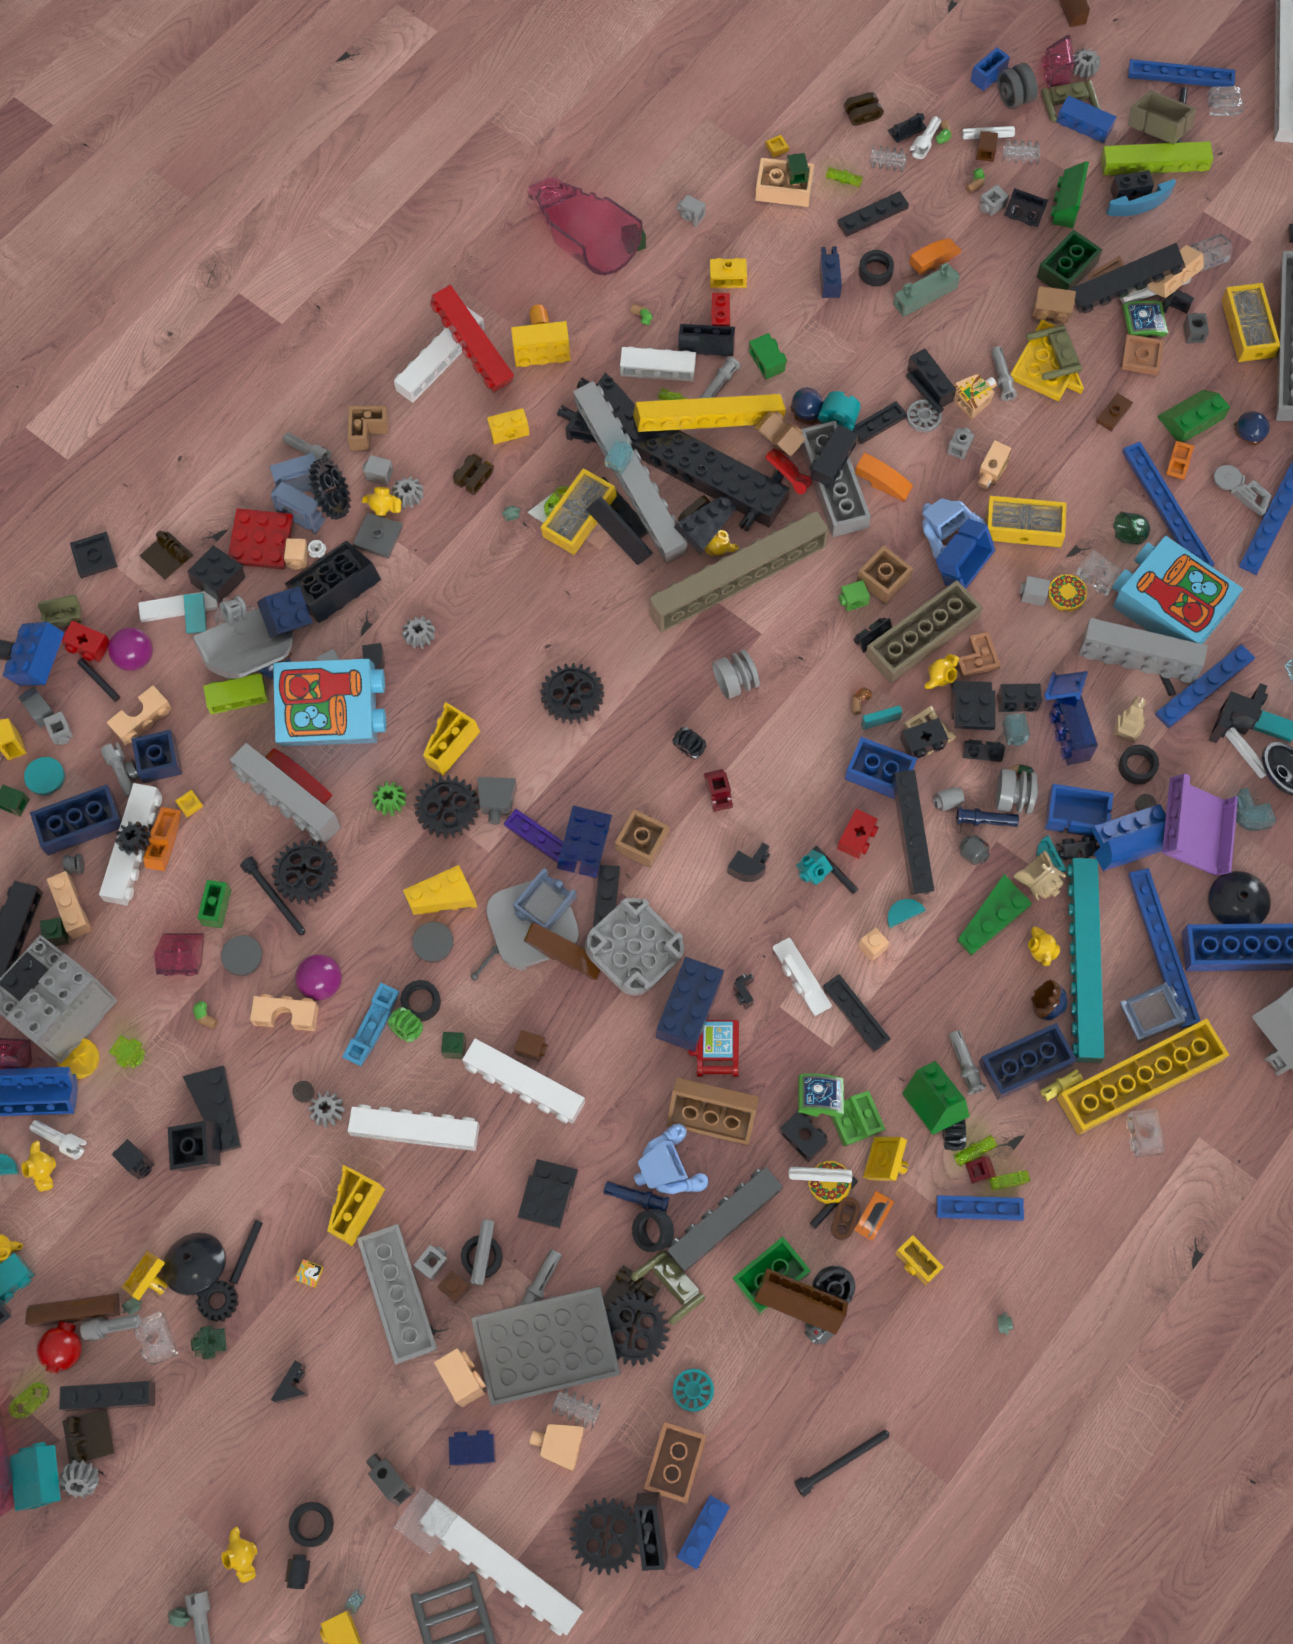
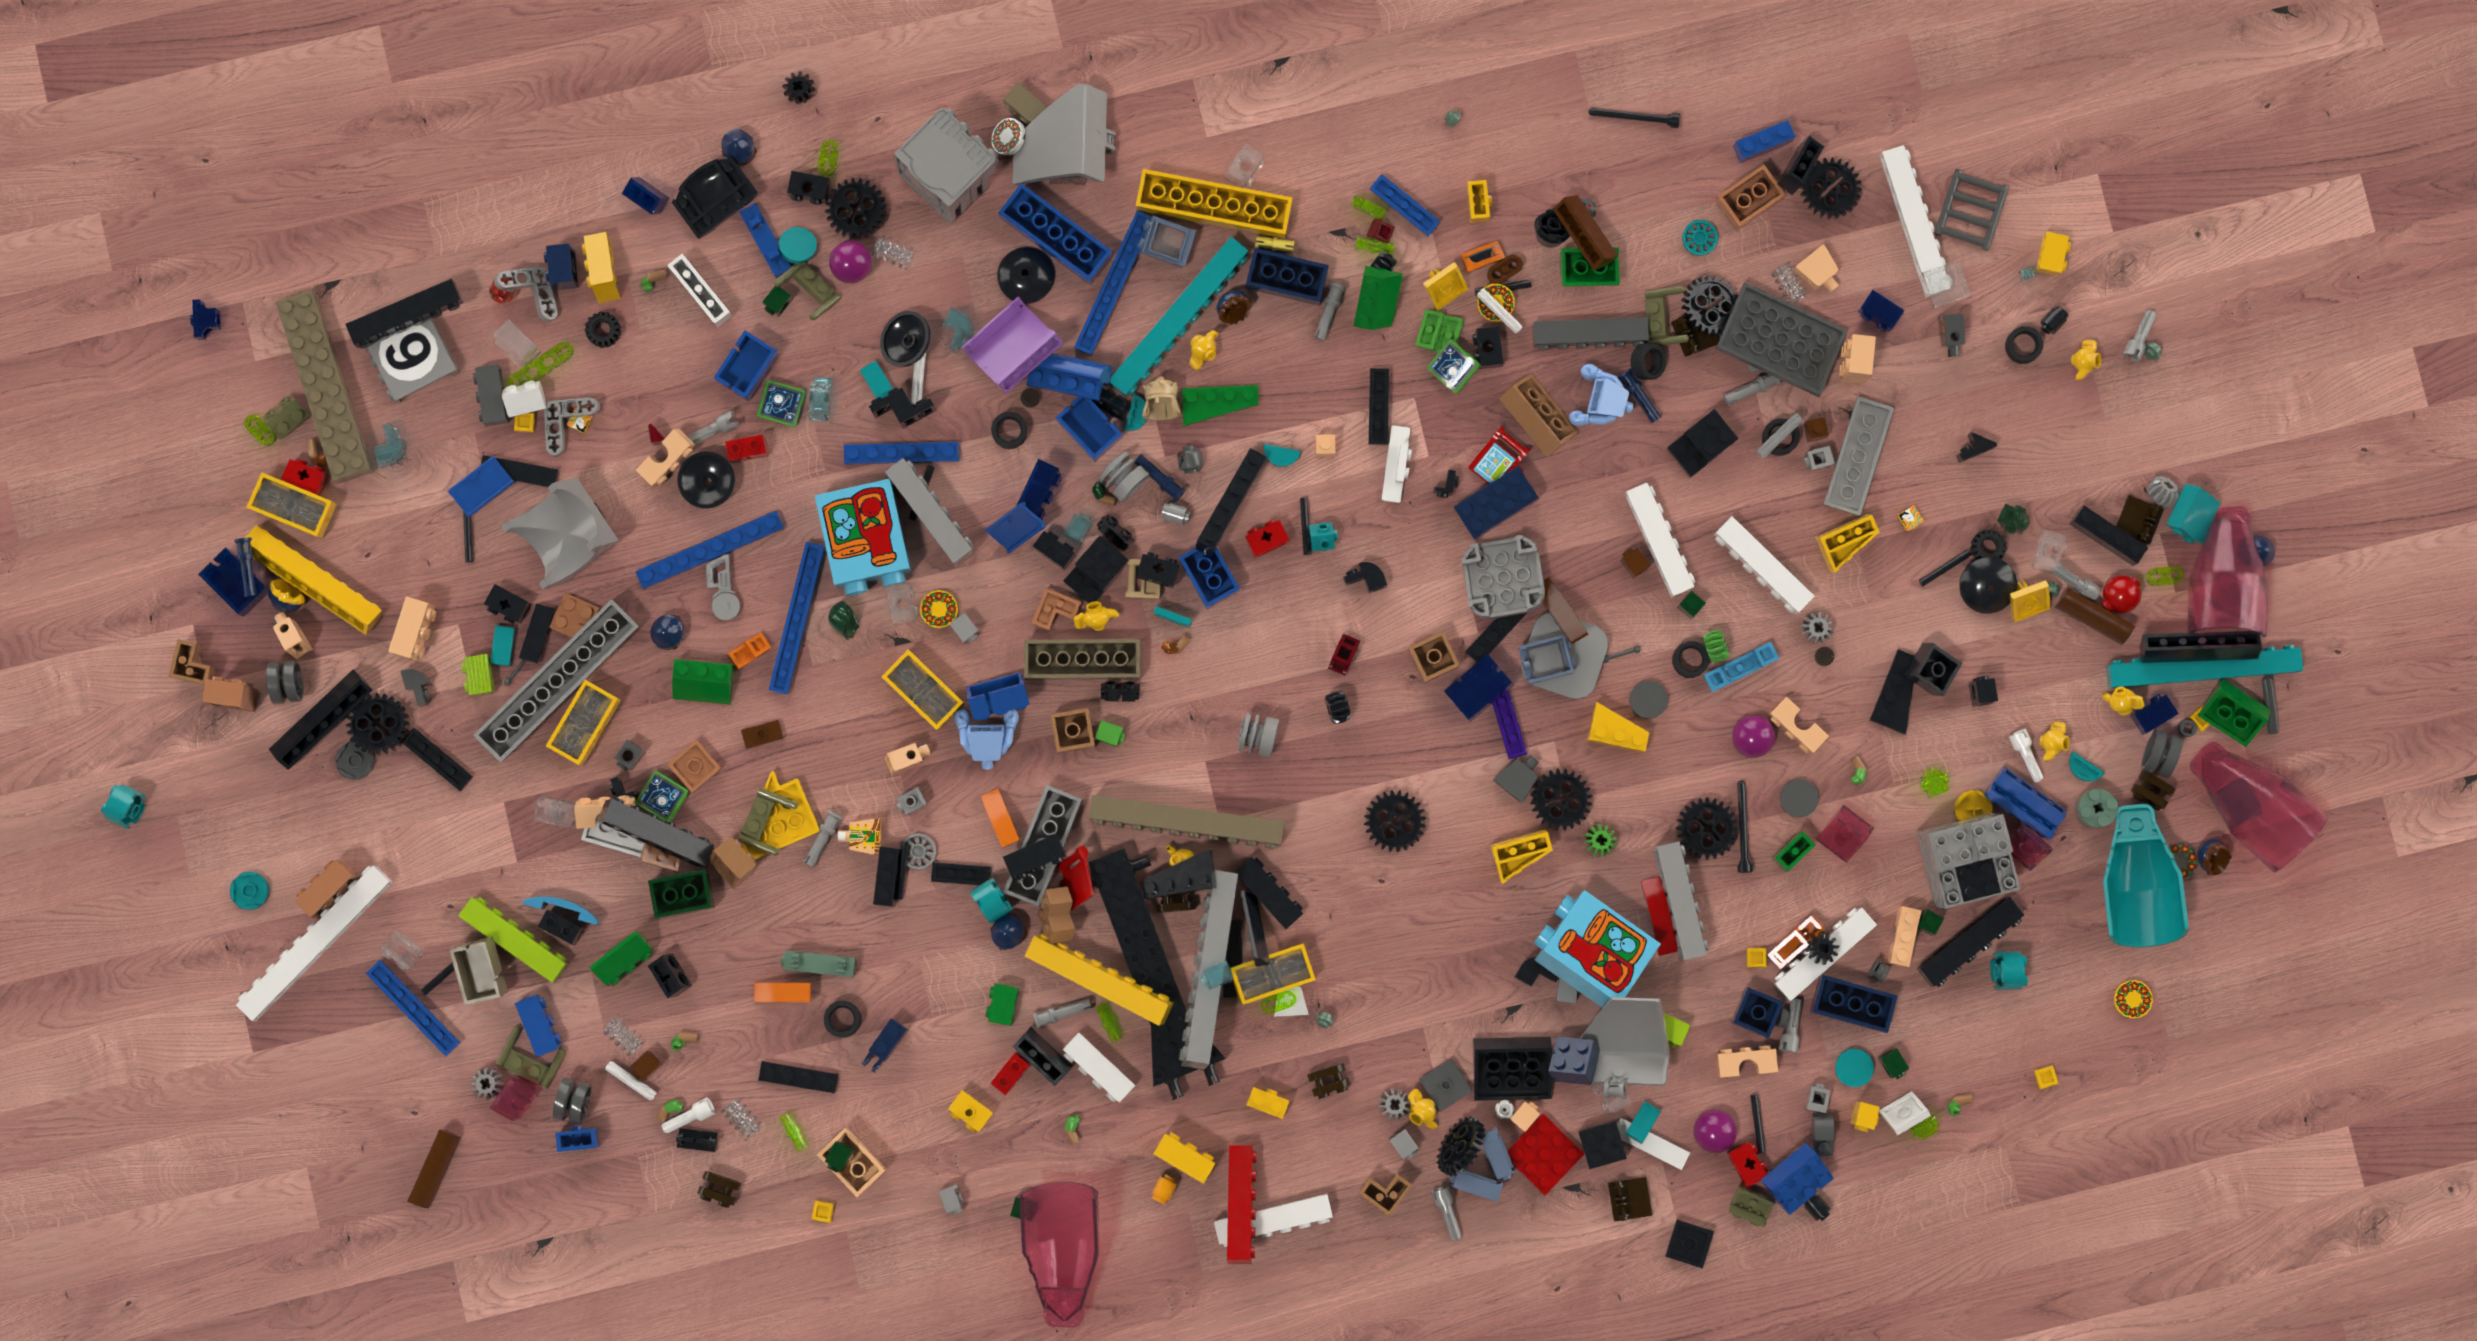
camera: 145 degrees left, 15 degrees up
light grey gear [402,616,435,649] -> none
light grey brick [979,185,1009,216] -> none
tan connector [1113,697,1146,743] -> none
none -> black brick [1234,857,1303,930]

